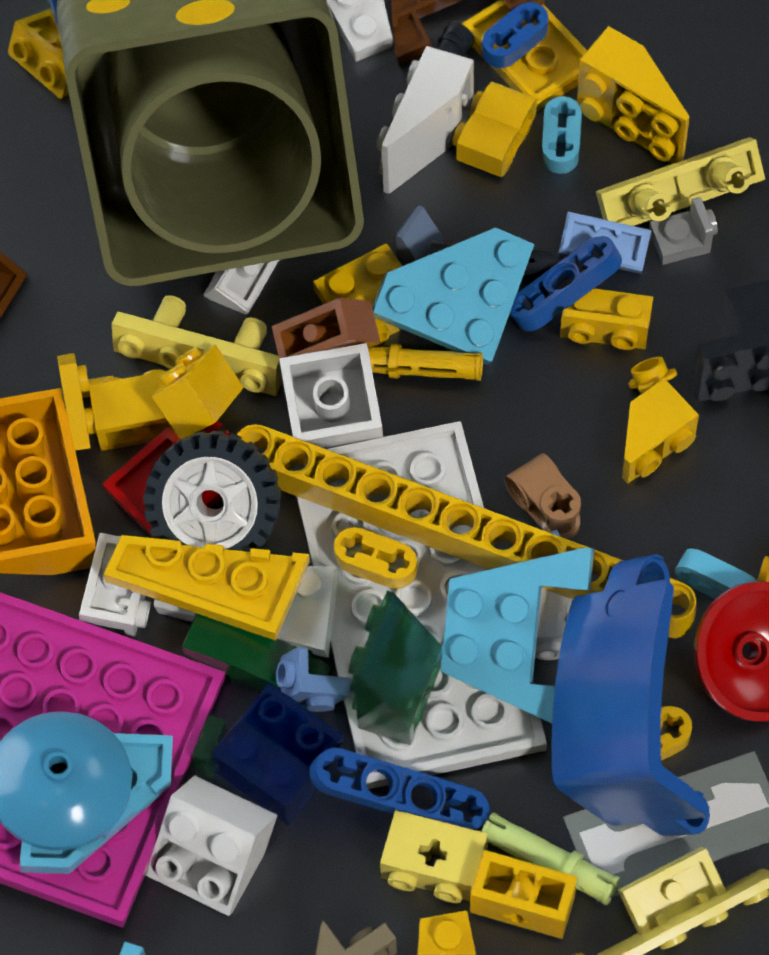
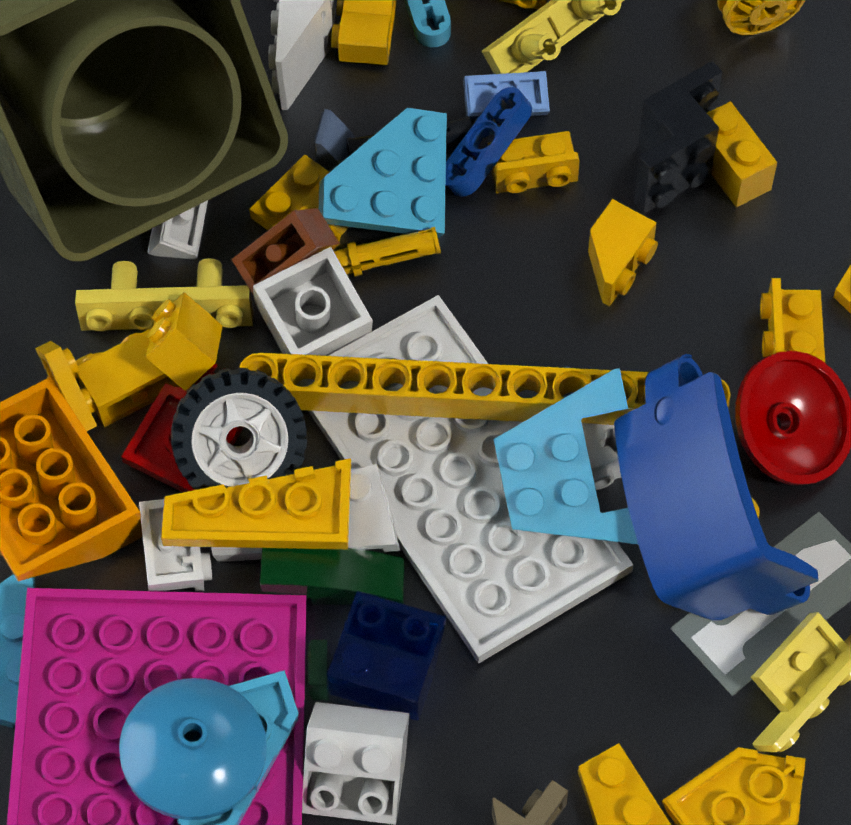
camera: 20 degrees left, 0 degrees up
medium blue bracket [276,647,351,712] -> none
blue beam [310,748,490,830] -> none
yellow beam [334,527,417,589] -> none
clear green slope [348,590,442,746] -> none
light yellow brick [380,810,488,903] -> none
yellow brick [470,850,577,939] -> none
yellowish green pin [482,812,620,905] -> none
medium nougat piece [504,453,581,540] -> none
yellow plate [628,357,677,393] -> none
light grey bracket [649,197,718,265] -> none
medium azure beam [675,548,758,599] -> none

